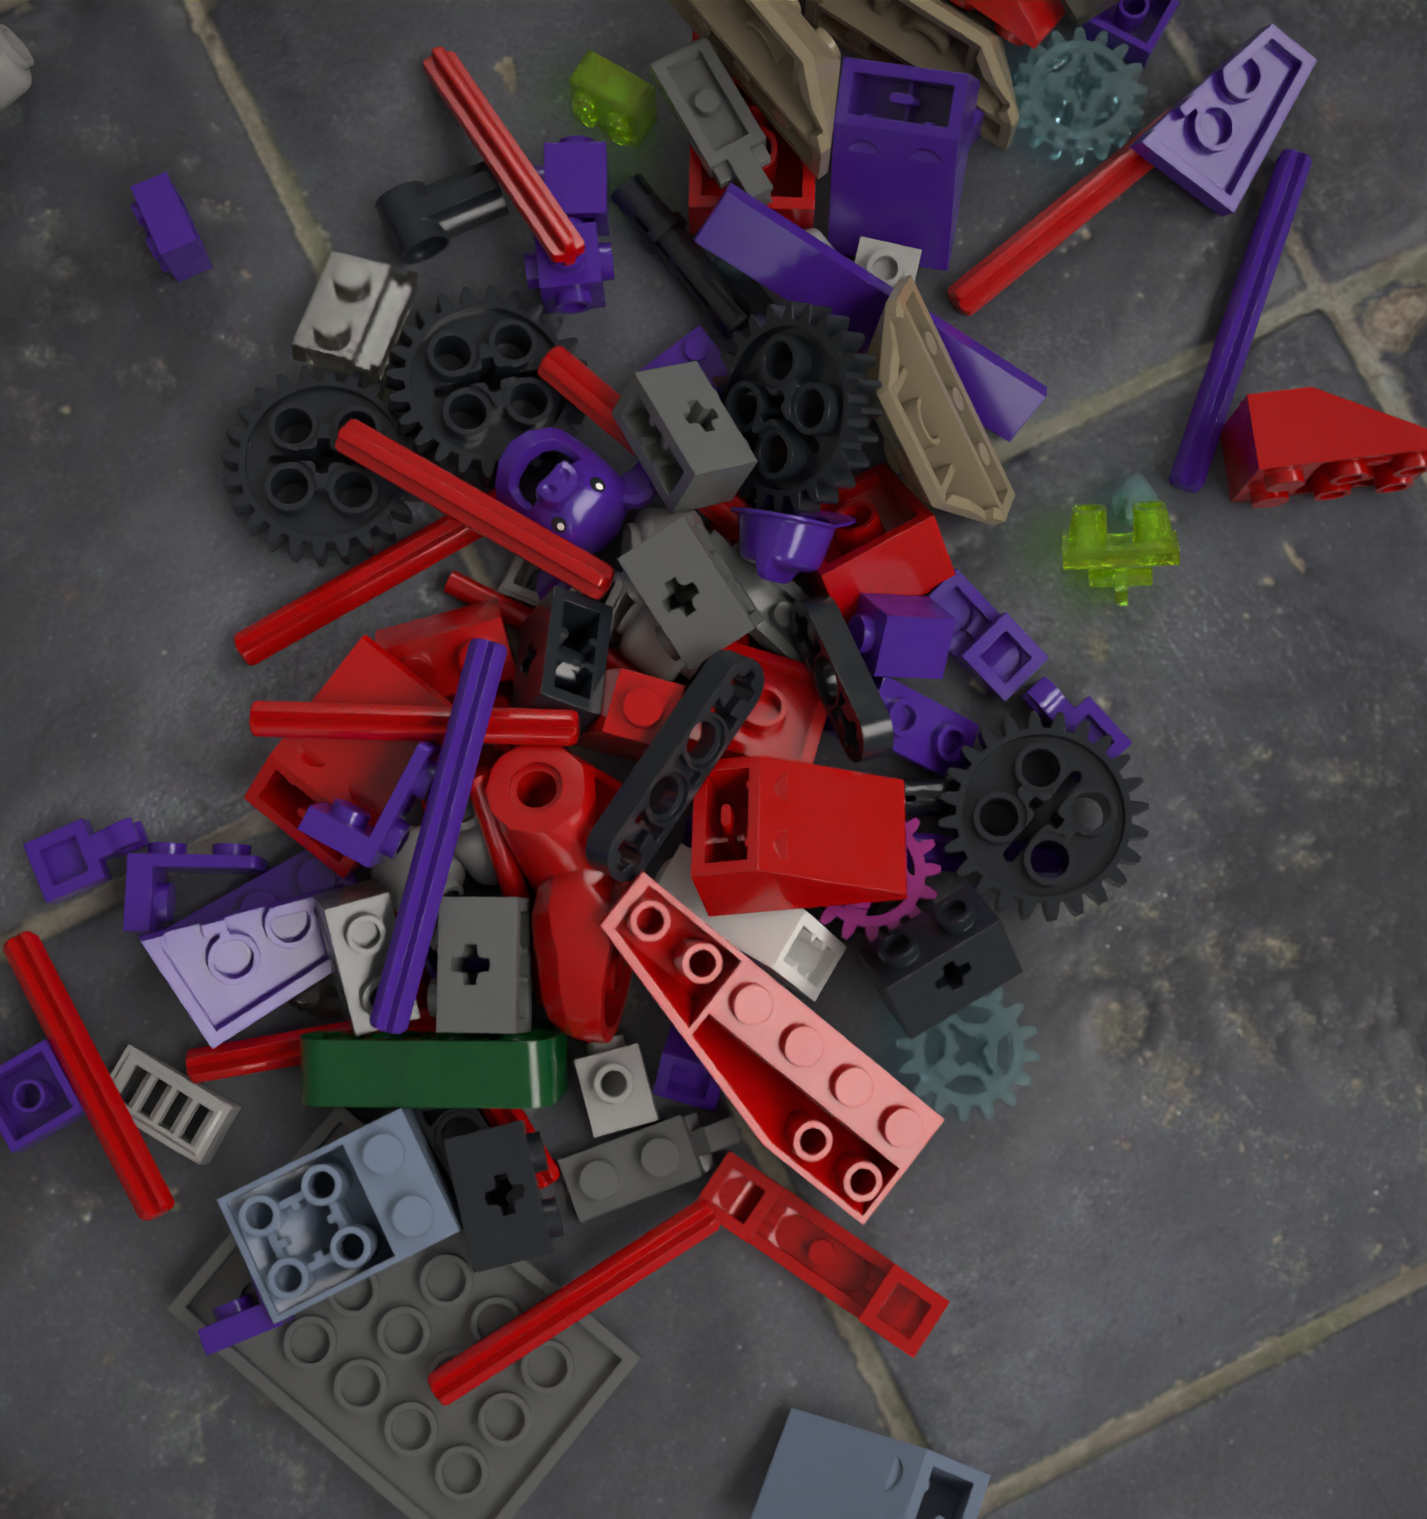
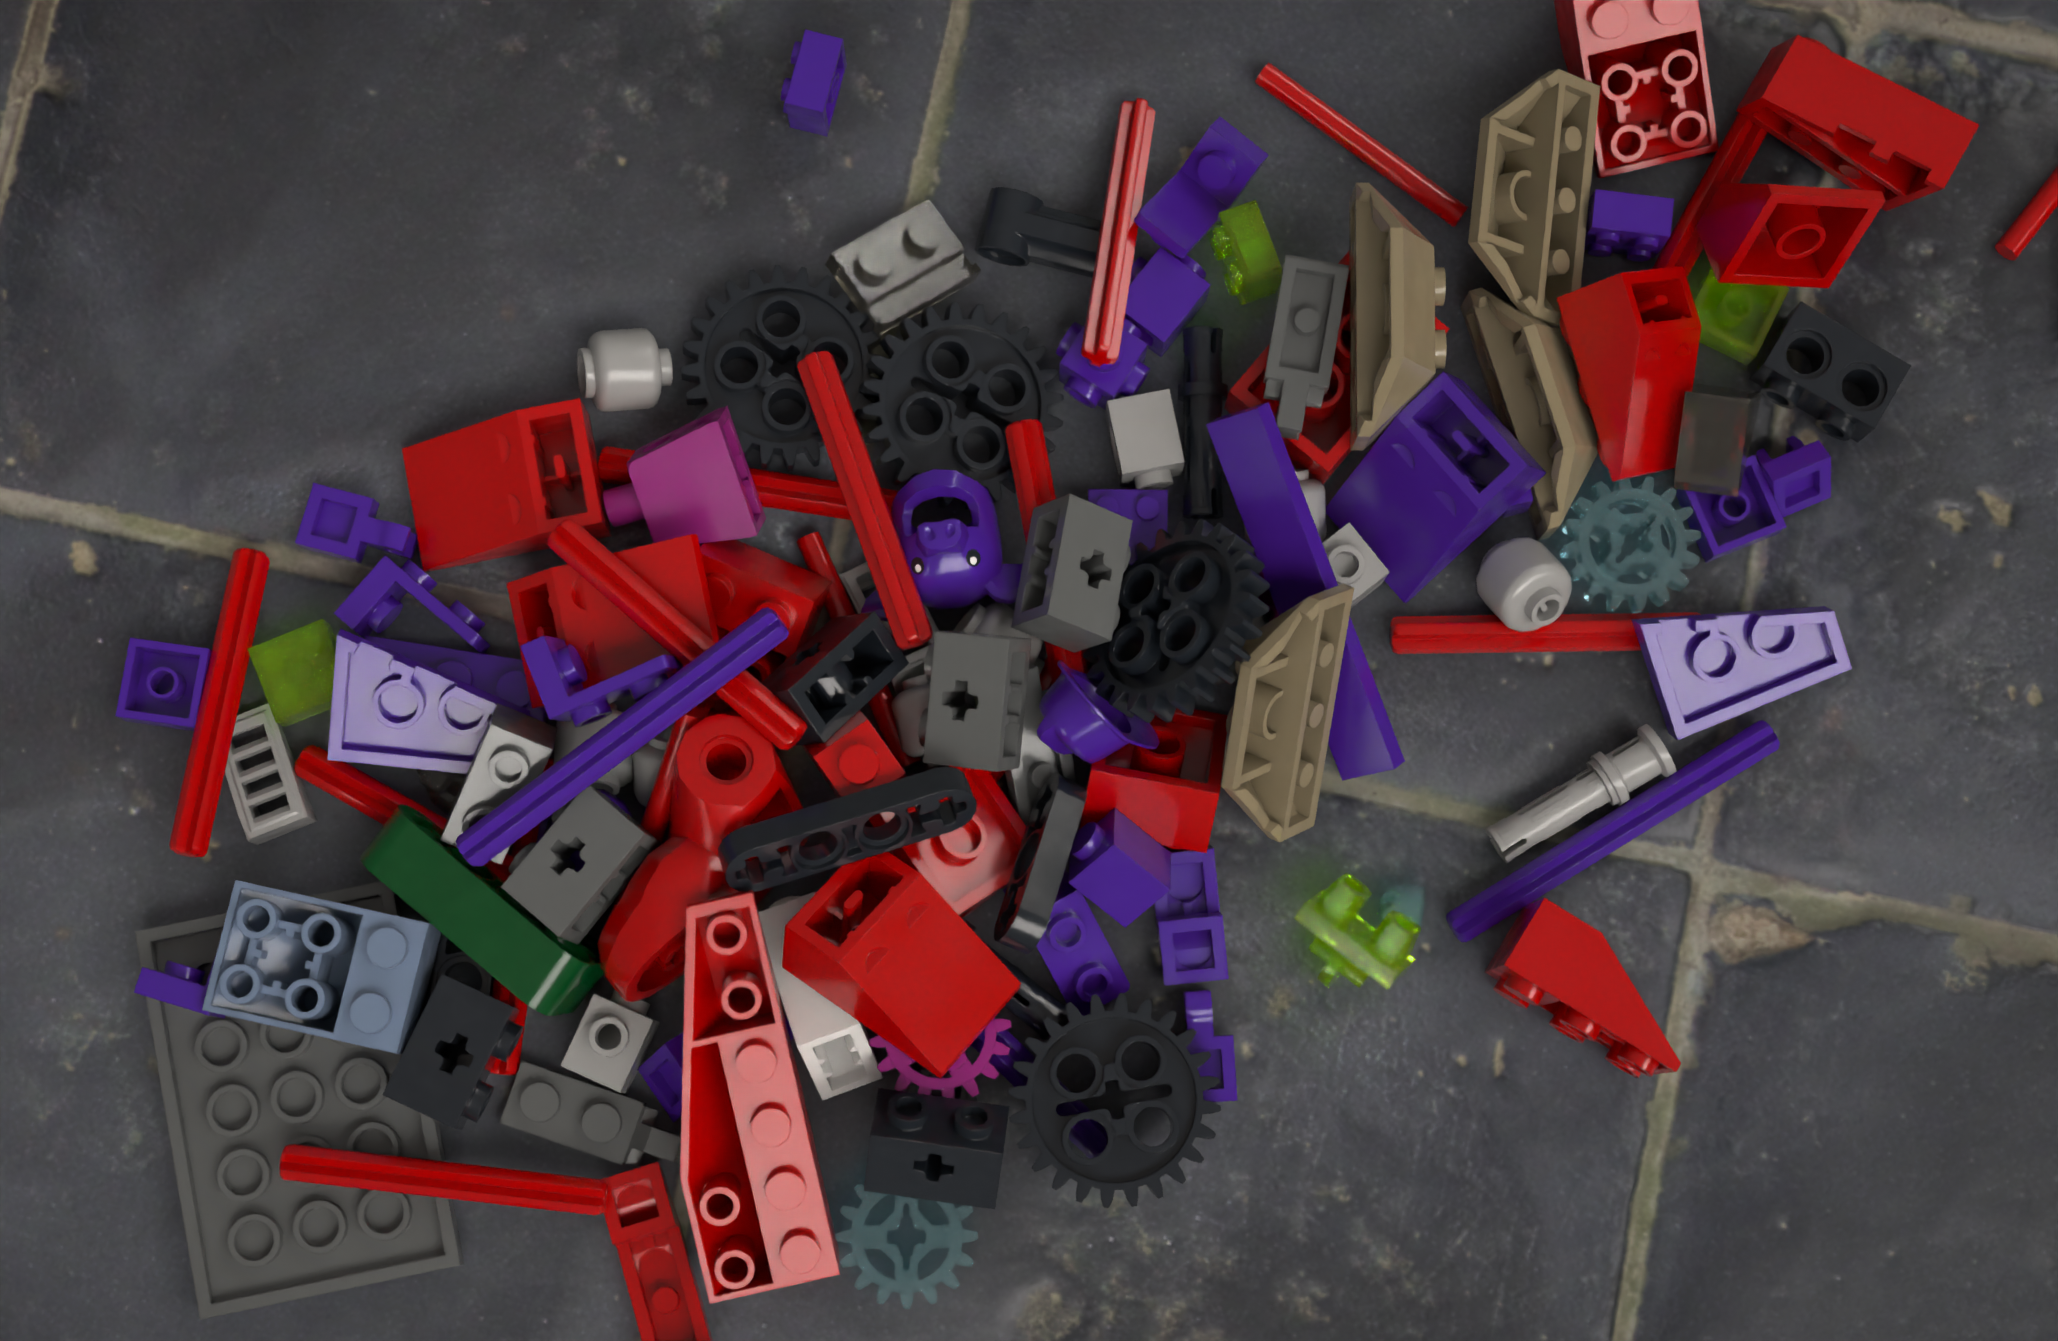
camera: 35 degrees right, 0 degrees up
none -> clear neon green piece [248,619,337,727]
none -> red slope [402,398,612,572]
none -> light grey head [577,328,673,412]
none -> magenta torso [603,406,766,543]
none -> light grey brick [1105,389,1185,490]
none -> dark purple bracket [1134,117,1269,258]
none -> light grey head [1476,537,1572,632]
none -> light grey pin [1485,724,1676,864]

